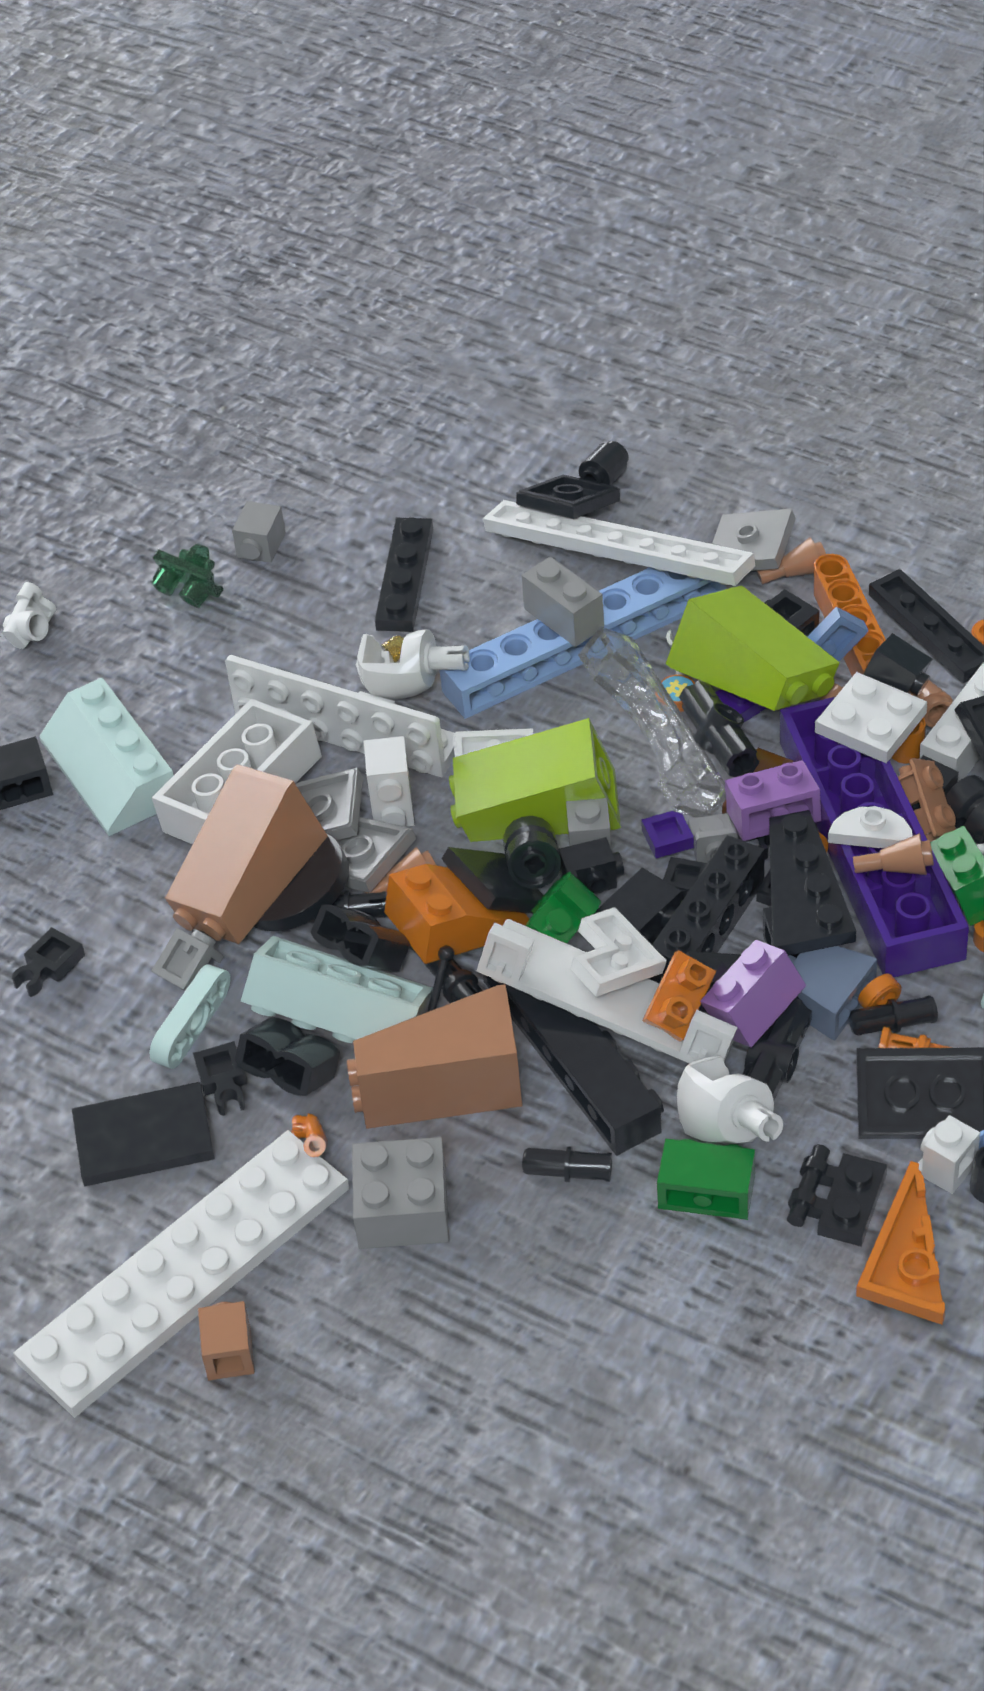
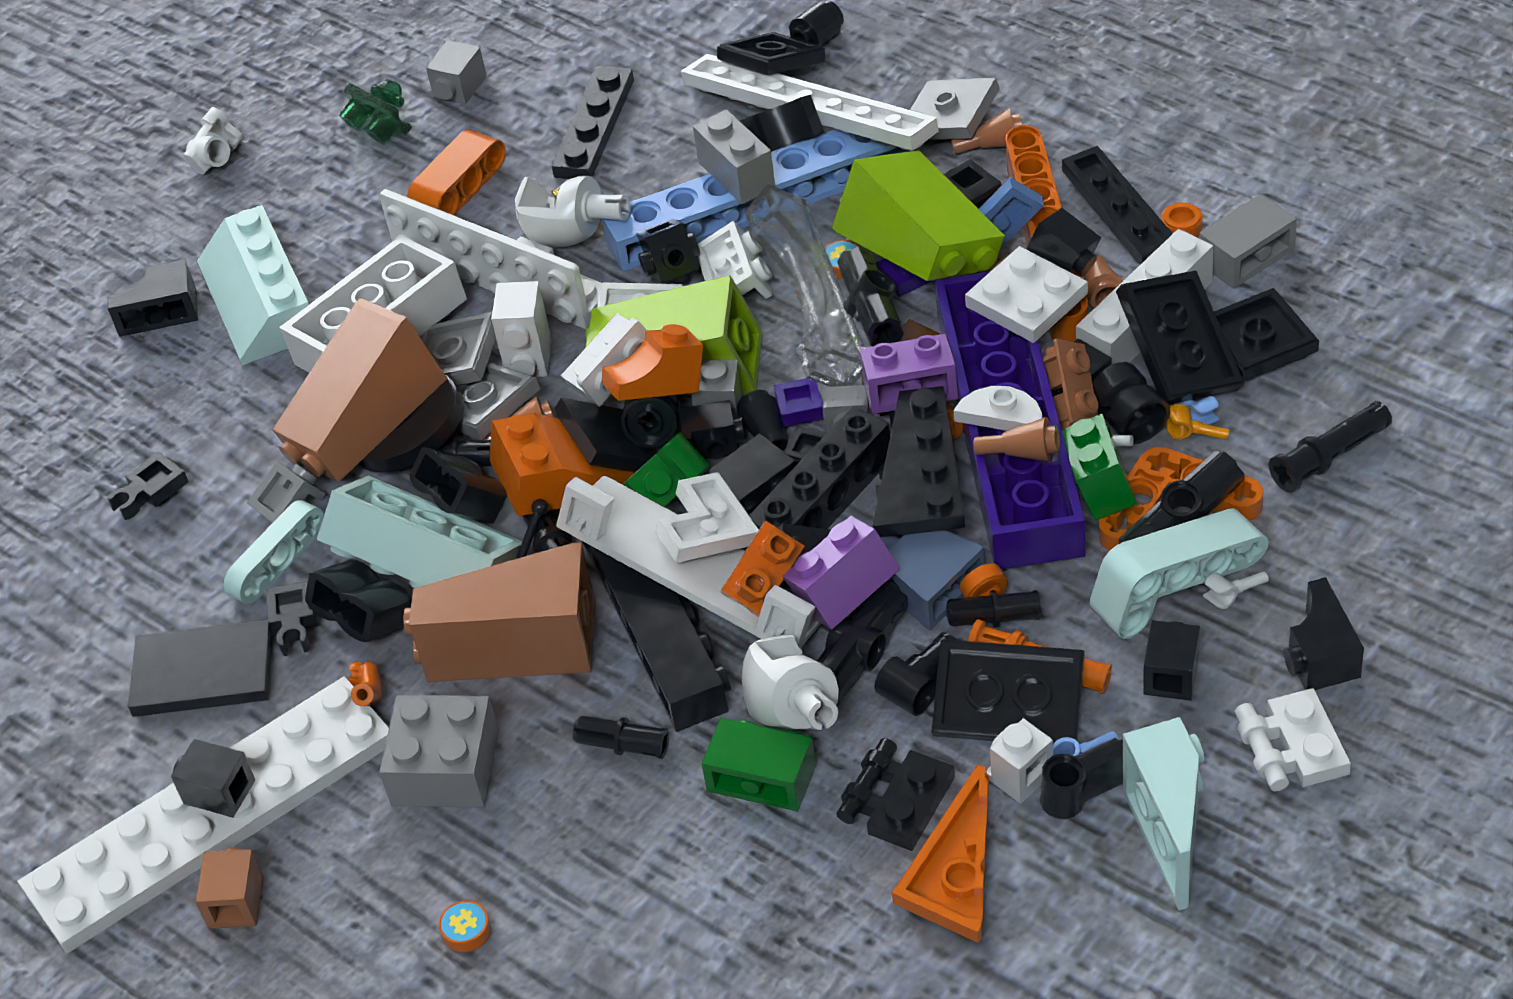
camera: 10 degrees right, 0 degrees up
none -> black brick [171,739,255,818]
none -> orange beam [407,129,506,216]
none -> tile [439,900,491,953]
none -> white bracket [561,313,647,407]
none -> orange arch [601,324,703,401]
none -> black brick [636,218,700,284]
none -> white bracket [697,220,773,299]
none -> black cone [737,390,788,451]
none -> black arch [740,94,824,152]
none -> black pin [874,632,957,716]

